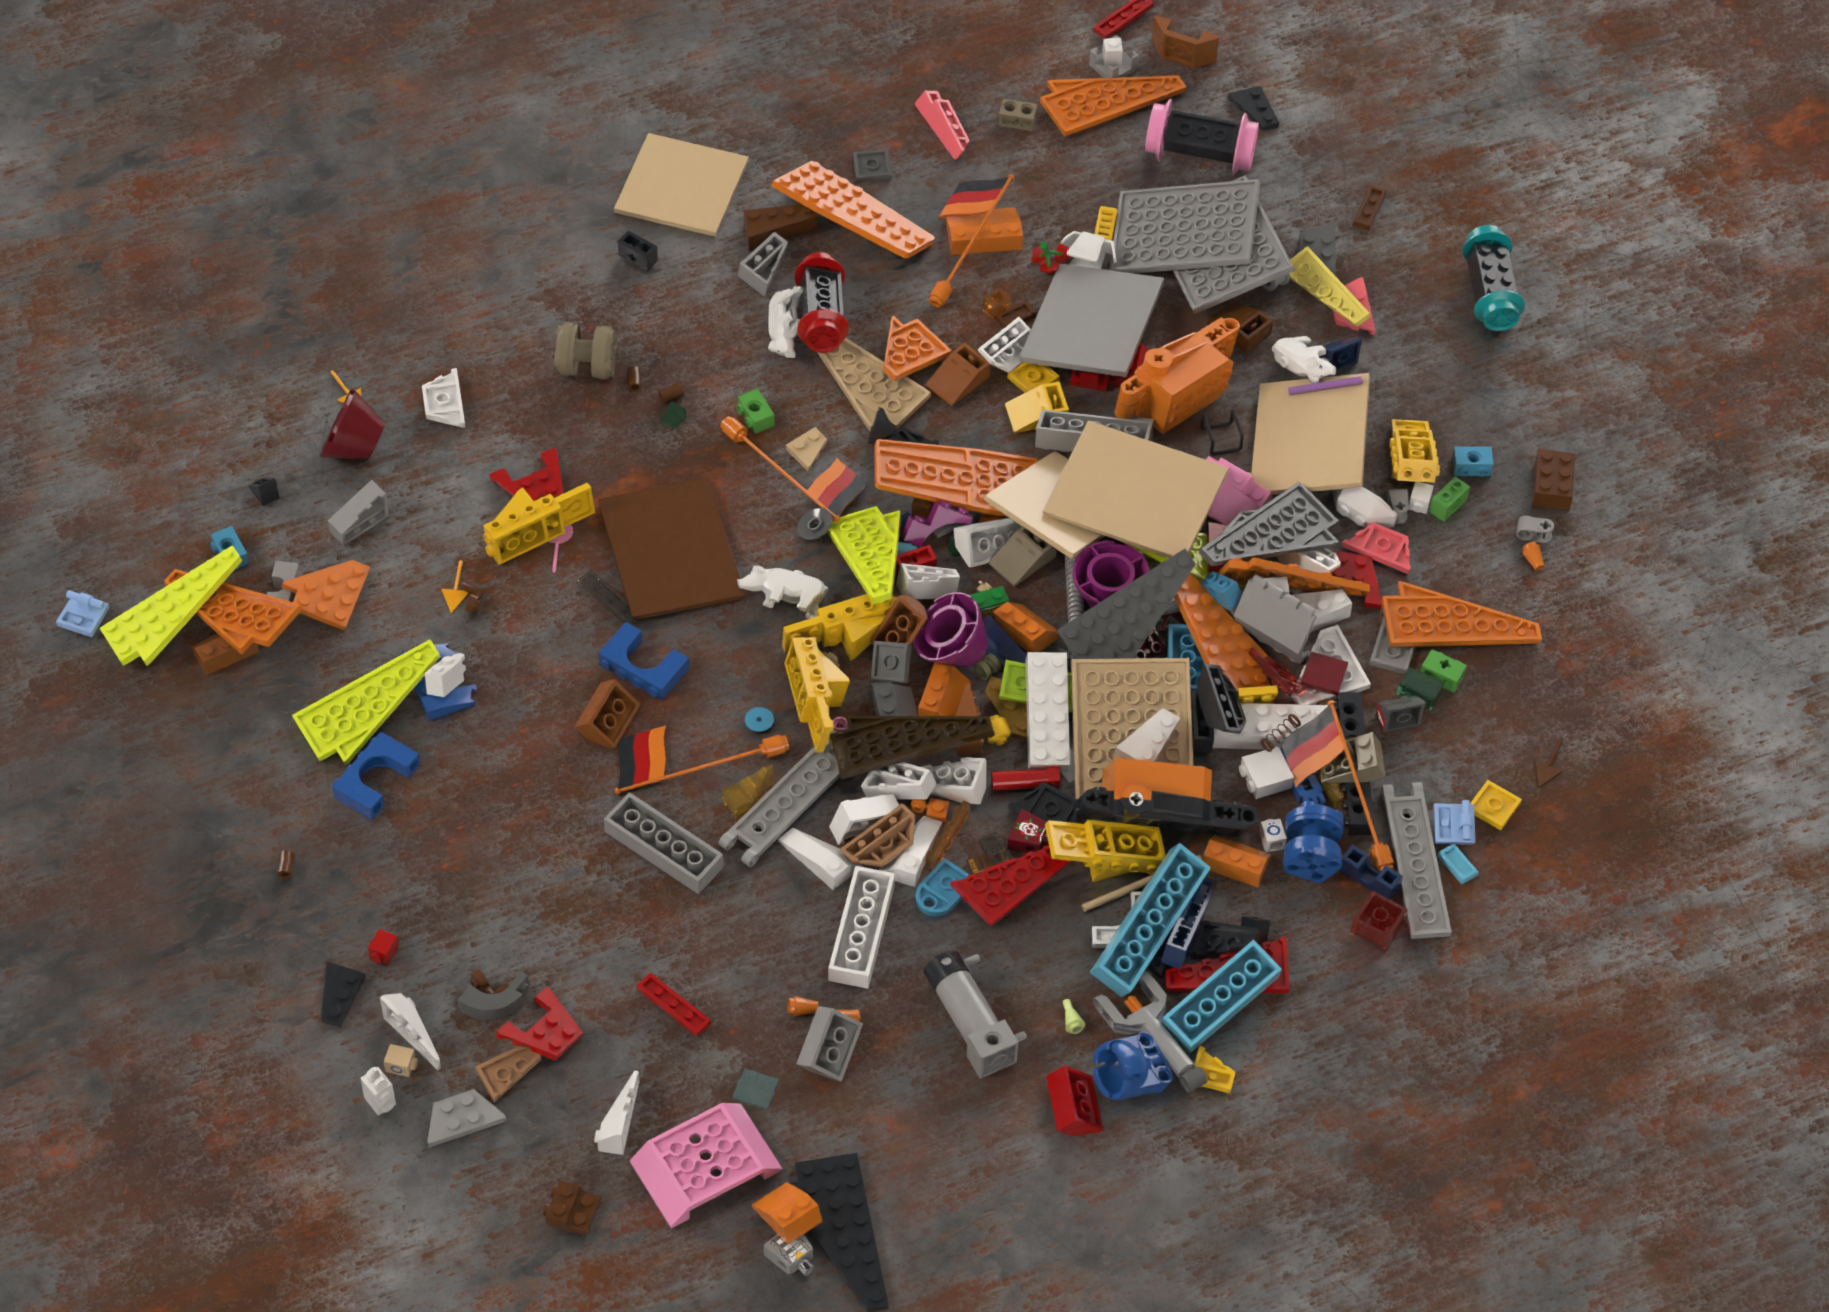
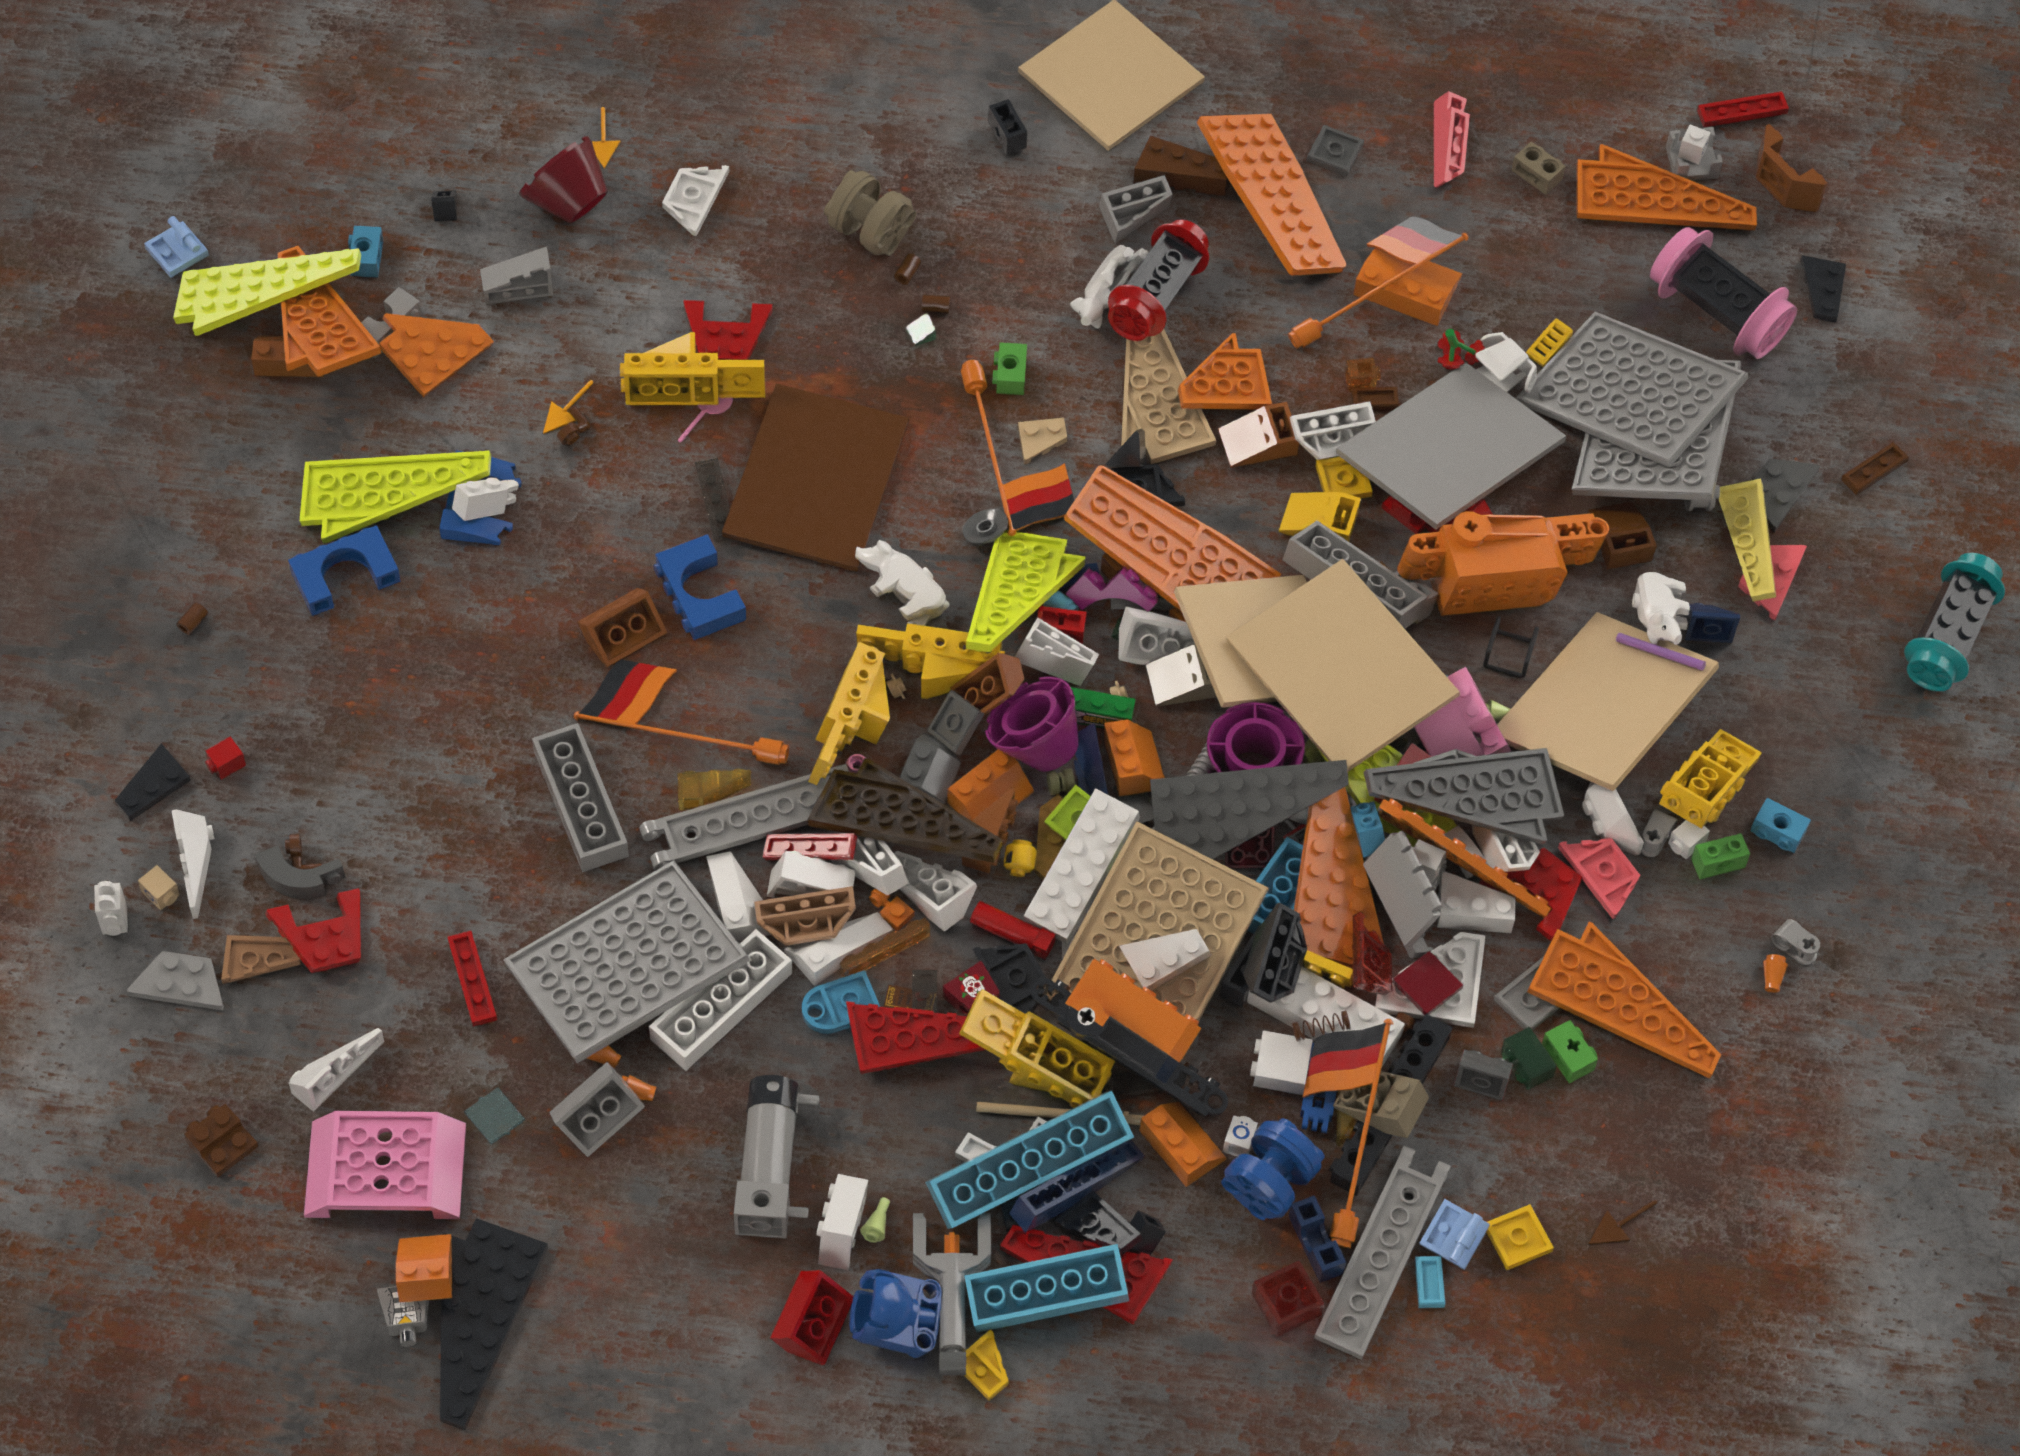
camera: 30 degrees right, 5 degrees up
dark azure piece [745,707,774,732] -> none
reddish brown brick [1532,449,1576,511] -> none
none -> light grey tile [503,860,750,1063]
none -> tile [762,833,857,860]
none -> white wedge [817,1174,868,1270]

